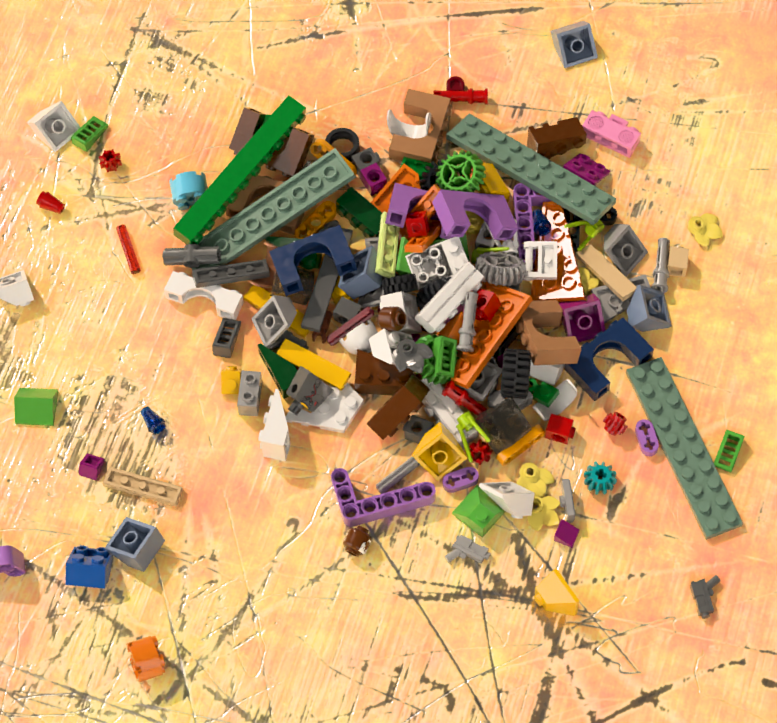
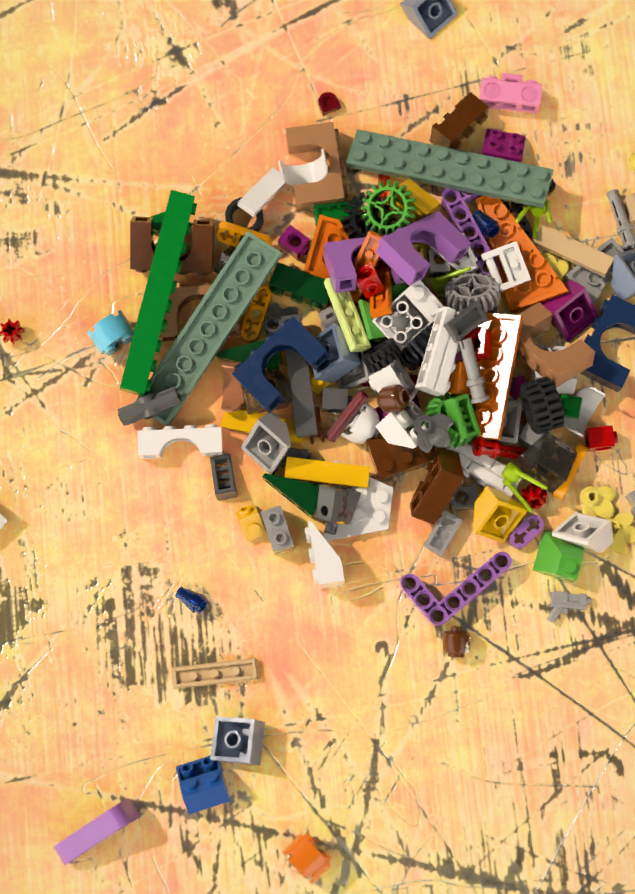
camera: 25 degrees left, 15 degrees up
bright green slope [14,388,58,426] -> none
magenta slope [78,453,105,480] -> none
clear red axle [116,224,141,274] -> none
dark grey tile [192,259,270,288] -> none
dark grey brick [351,147,381,179] -> none
light grey axle [376,457,420,494] -> none
red pin [433,88,488,105] -> none
light grey slope [604,224,648,277] -> none
none -> white tile [237,167,287,217]
none -> light grey piece [423,510,463,557]
none -> dark grey tile [443,301,488,343]

